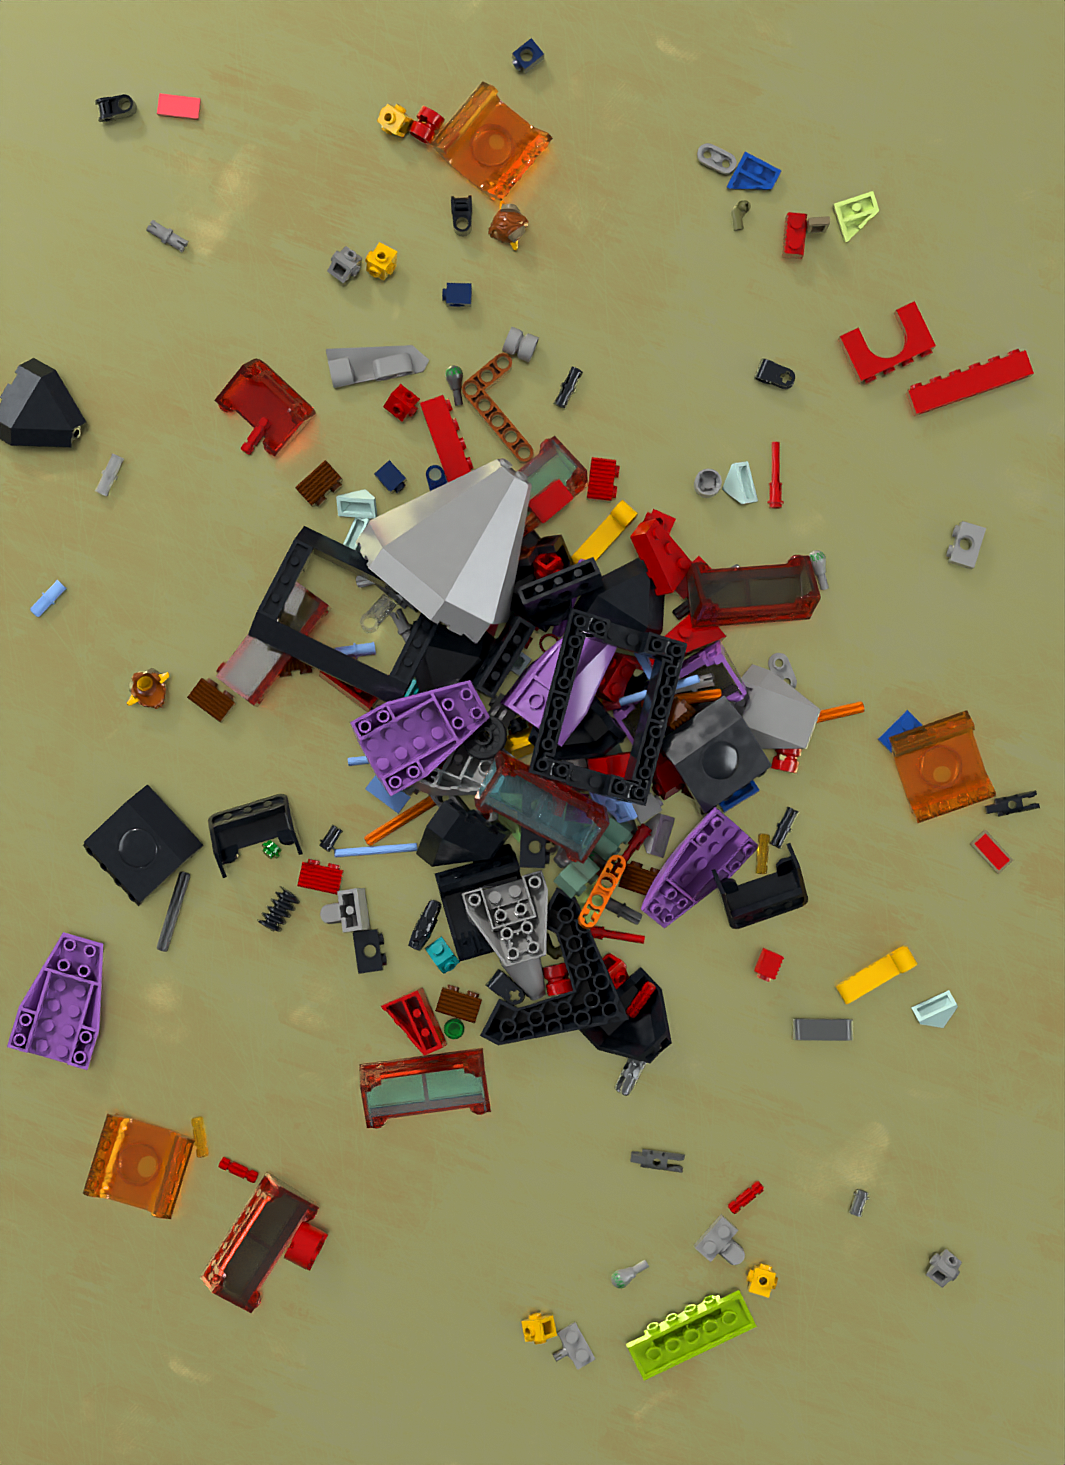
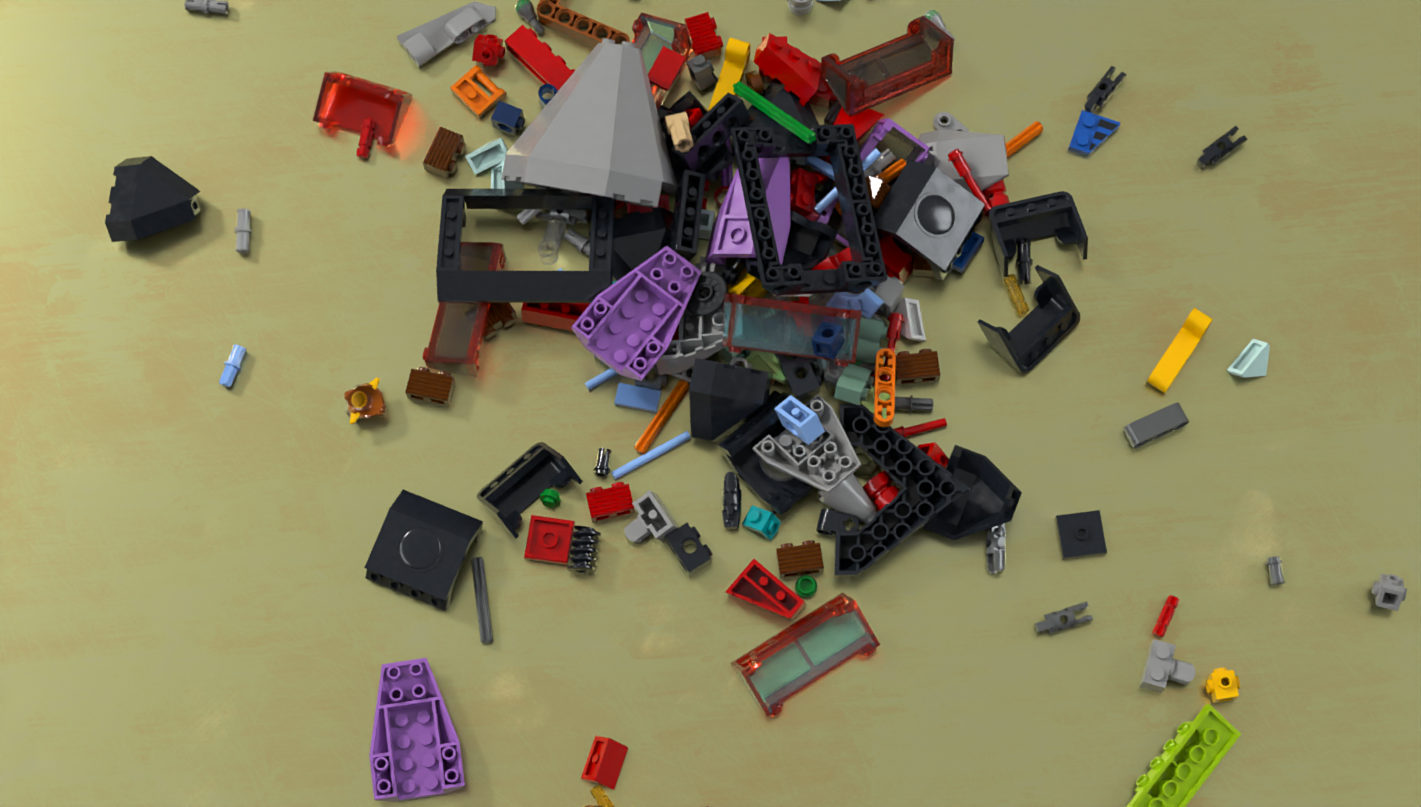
camera: 25 degrees left, 15 degrees down
light grey piece [611,1260,649,1289] -> none
red axle [626,981,656,1018] -> none
medium lavender wedge [641,806,759,929] -> none
red brick [754,948,784,982] -> none
clear orange panel [889,710,996,823] -> none
red tile [970,830,1014,874] -> none
none -> orange plate [450,65,507,118]
none -> red plate [524,515,575,565]
none -> red panel [581,736,628,789]
none -> tan piece [665,112,693,153]
none -> dark grey brick [686,54,718,91]
none -> green axle [733,81,816,144]
none -> reddish brown beam [745,70,764,93]
none -> light blue brick [774,395,825,445]
none -> dark blue brick [811,321,845,360]
none -> red pin [947,148,991,212]
none -> black windscreen [989,191,1088,278]
none -> black plate [1055,510,1107,560]
none -> black hinge [1084,66,1127,113]

